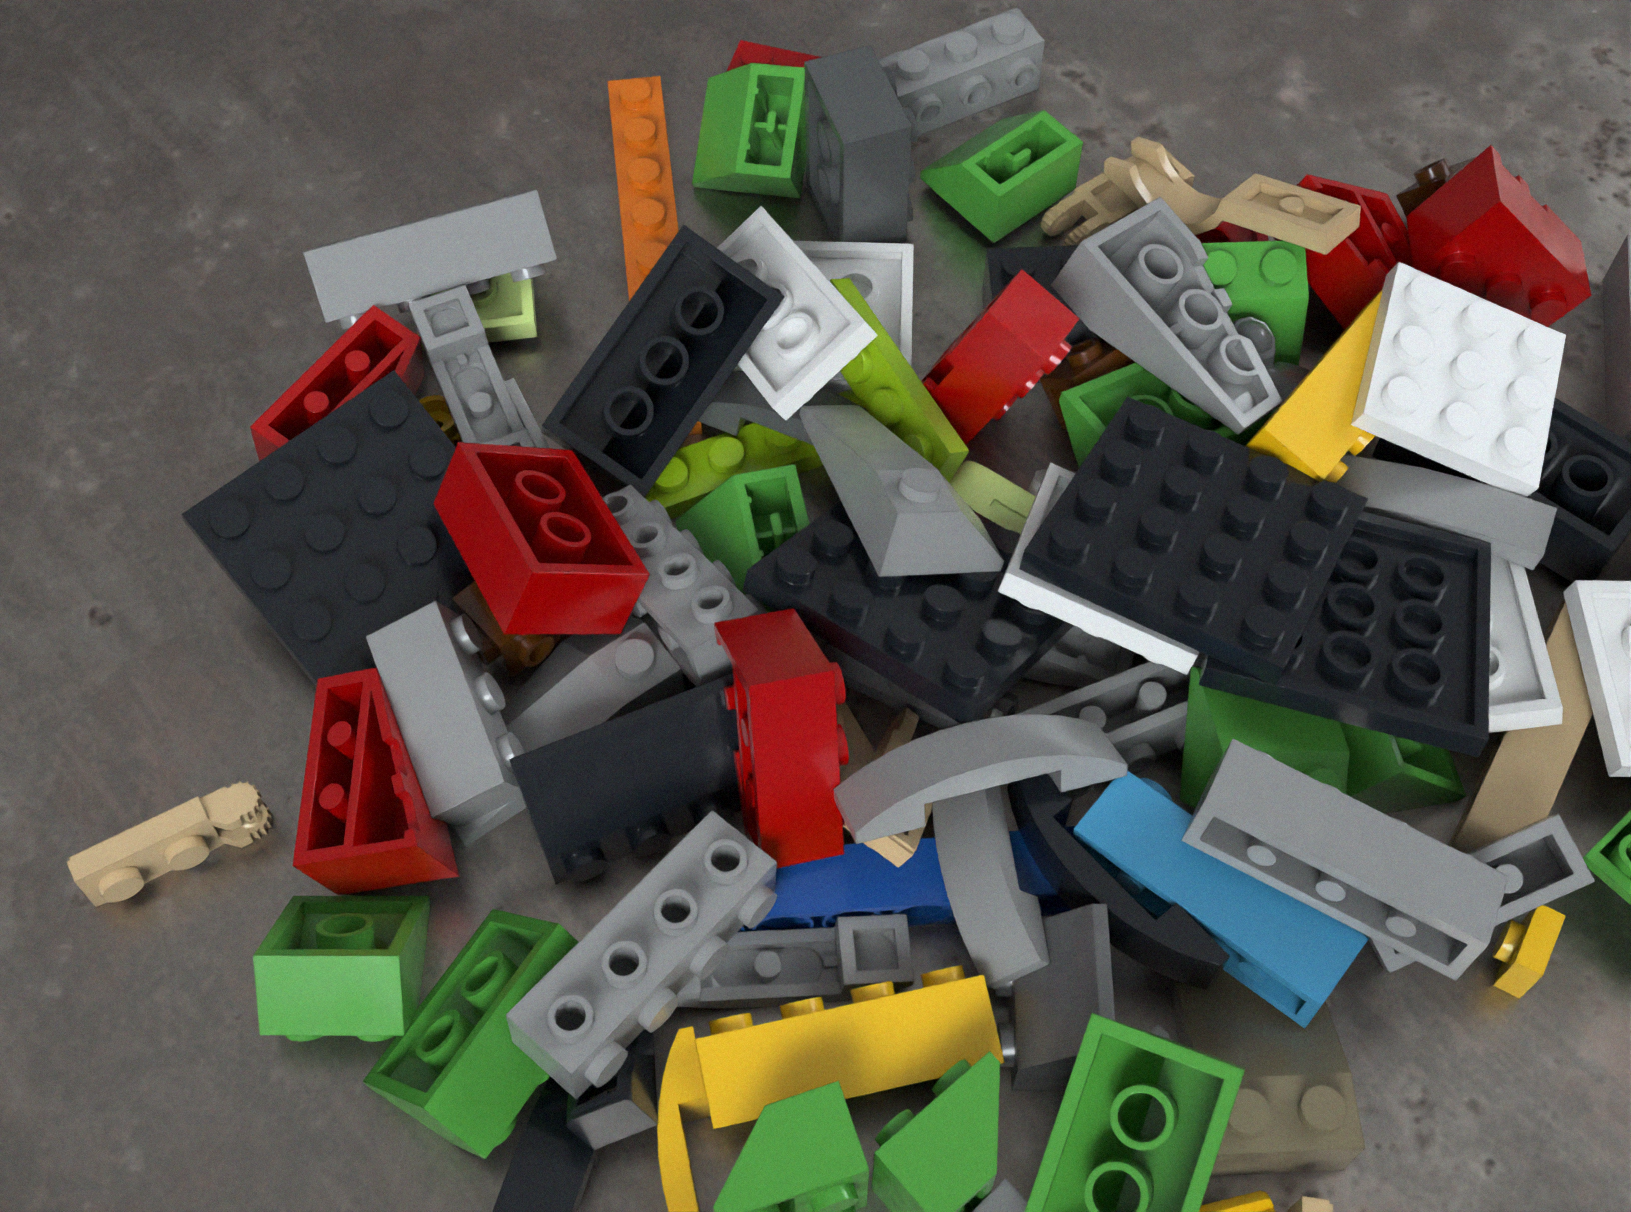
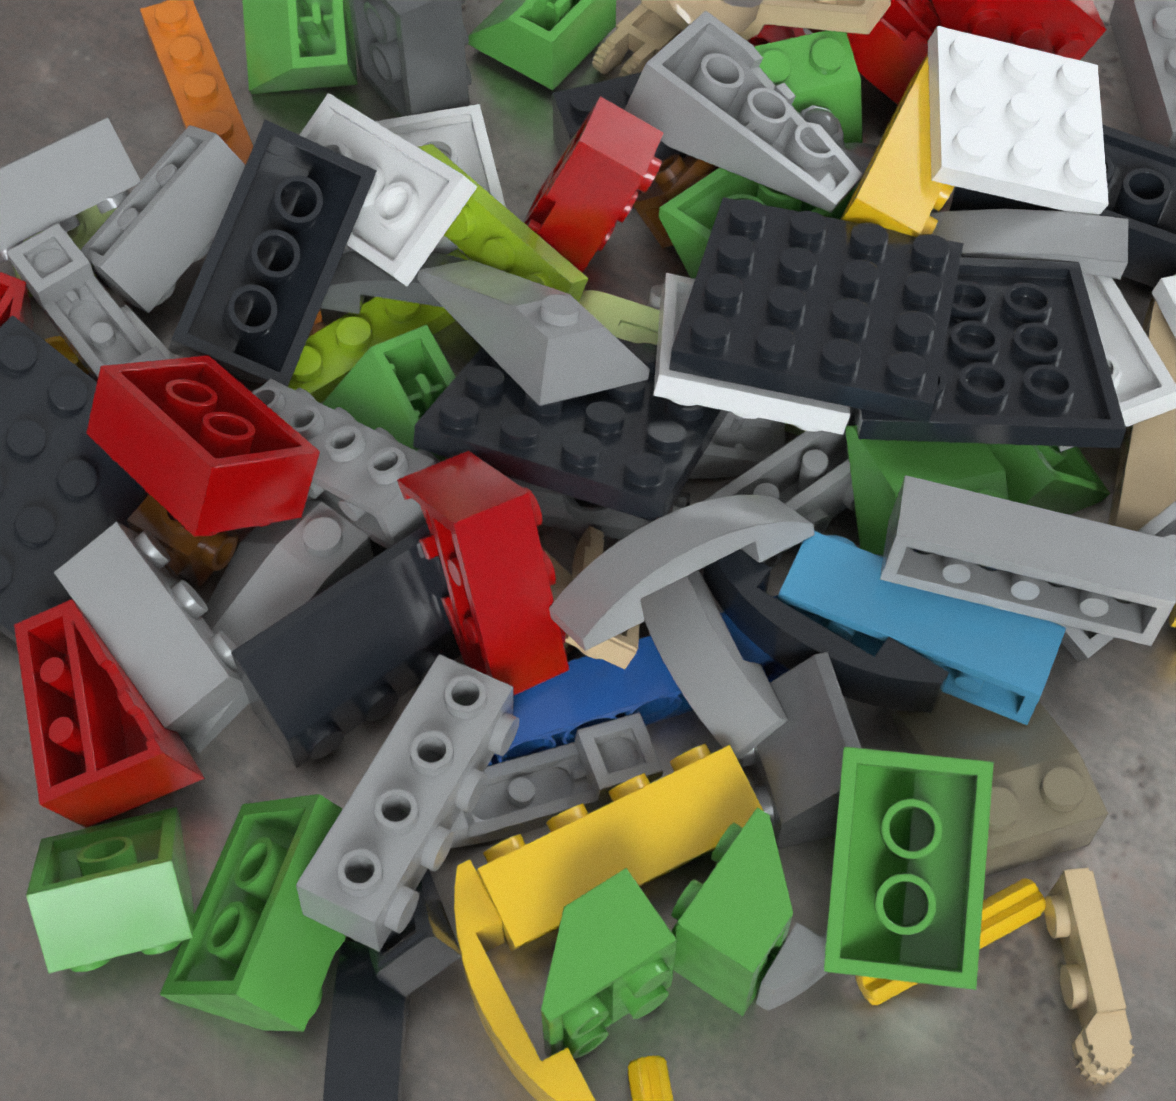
camera: 15 degrees left, 0 degrees up
none -> light grey brick [80,125,245,313]

